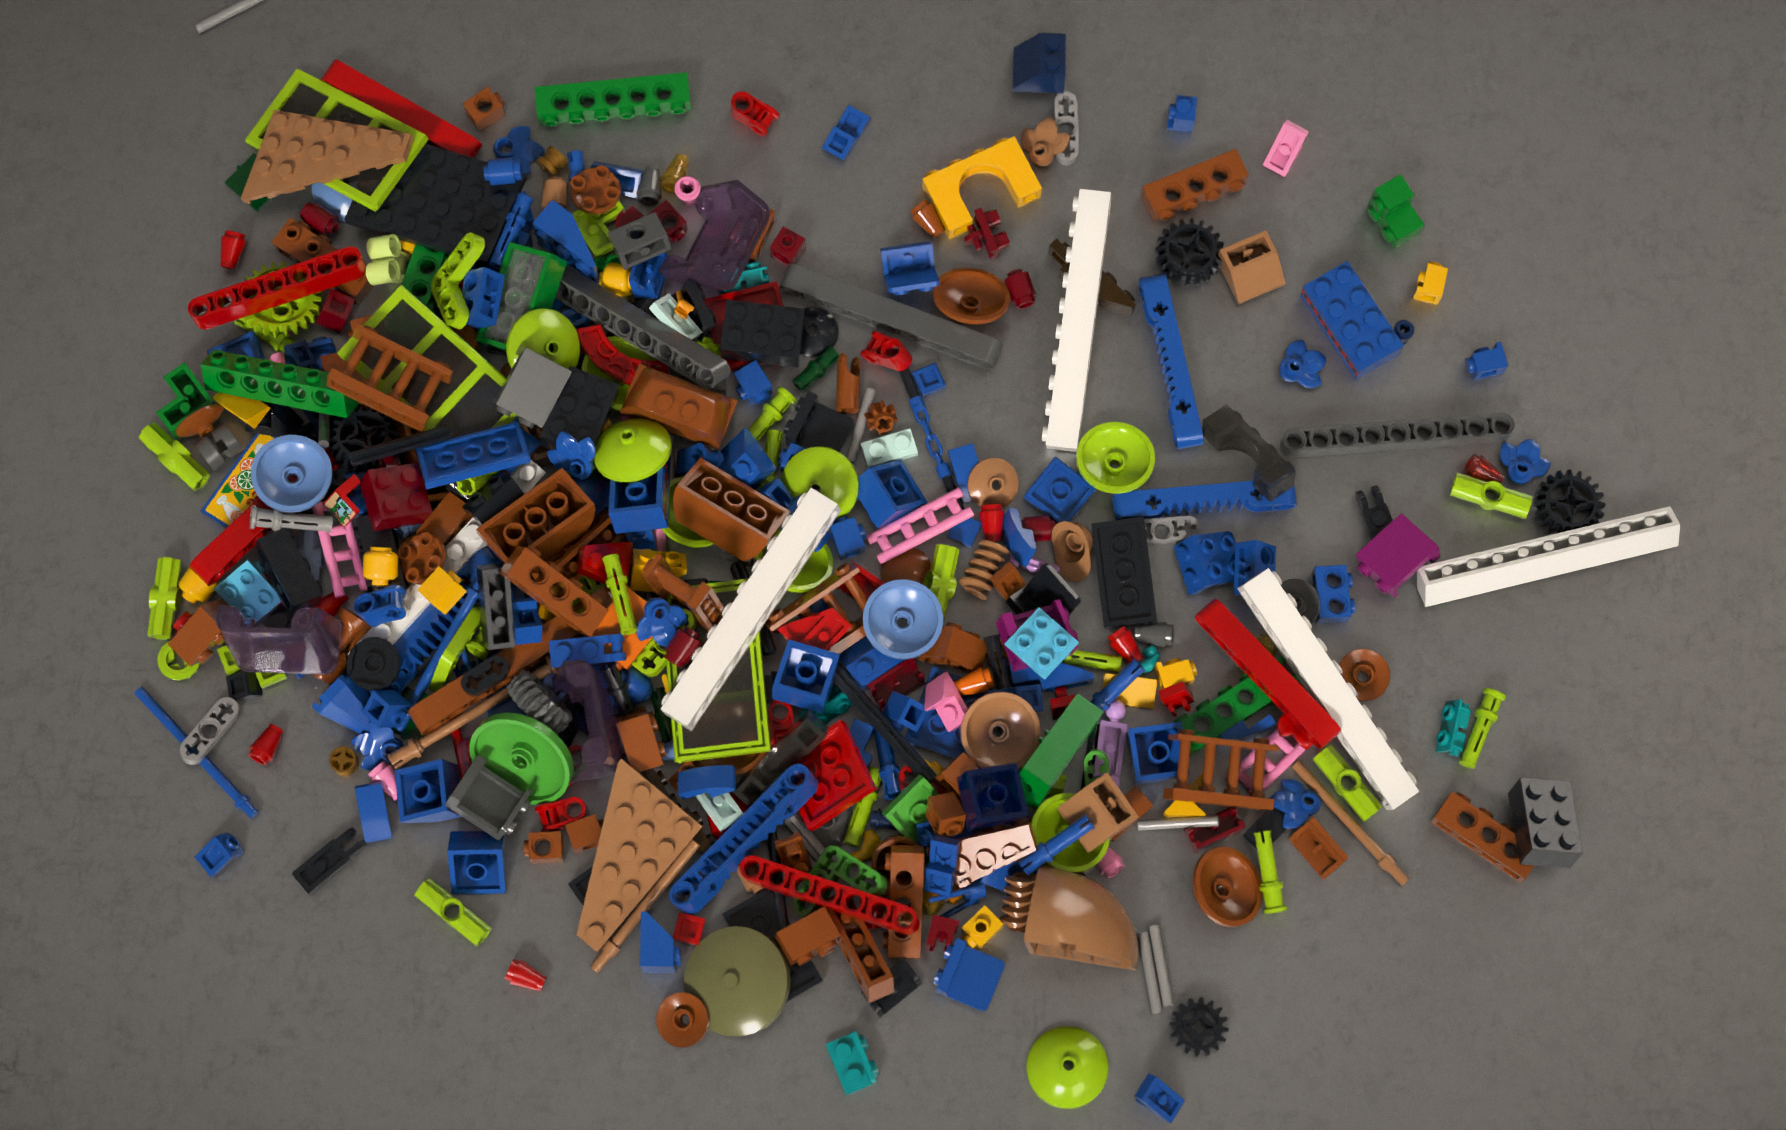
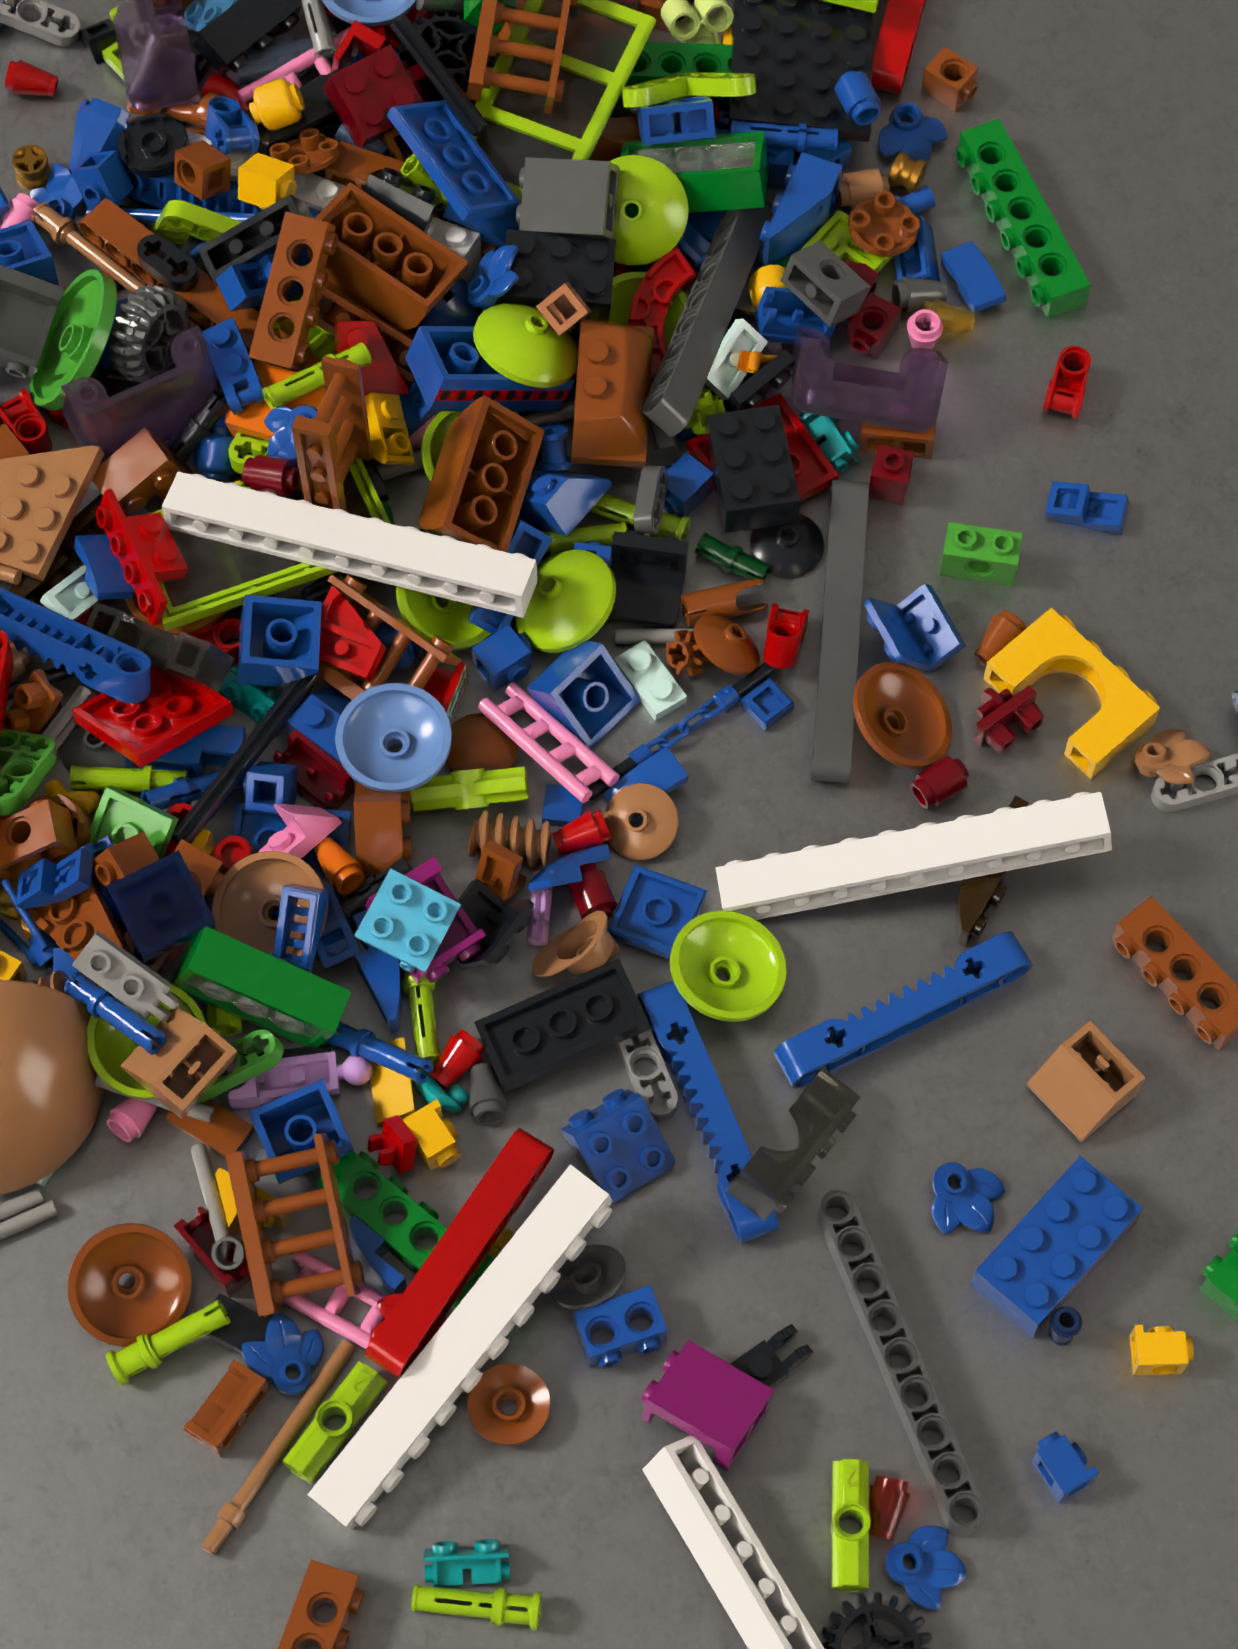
camera: 75 degrees right, 10 degrees down
red tile [1050,686,1076,720] -> none
black gear [1155,218,1224,287] -> none
blue brick [1234,540,1276,597] -> none
none -> light grey hinge [72,930,180,1022]
none -> red bracket [96,489,188,626]
none -> dark orange brick [174,140,231,201]
none -> dark grey hinge [211,1236,246,1270]
none -> red tile [213,836,253,875]
none -> blue slope [273,884,329,972]
none -> nougat brick [536,282,592,336]
none -> dark grey beam [633,465,668,534]
none -> dark orange dish [693,615,760,675]
none -> blue slope [940,241,1007,313]
none -> bright green brick [940,522,1023,586]

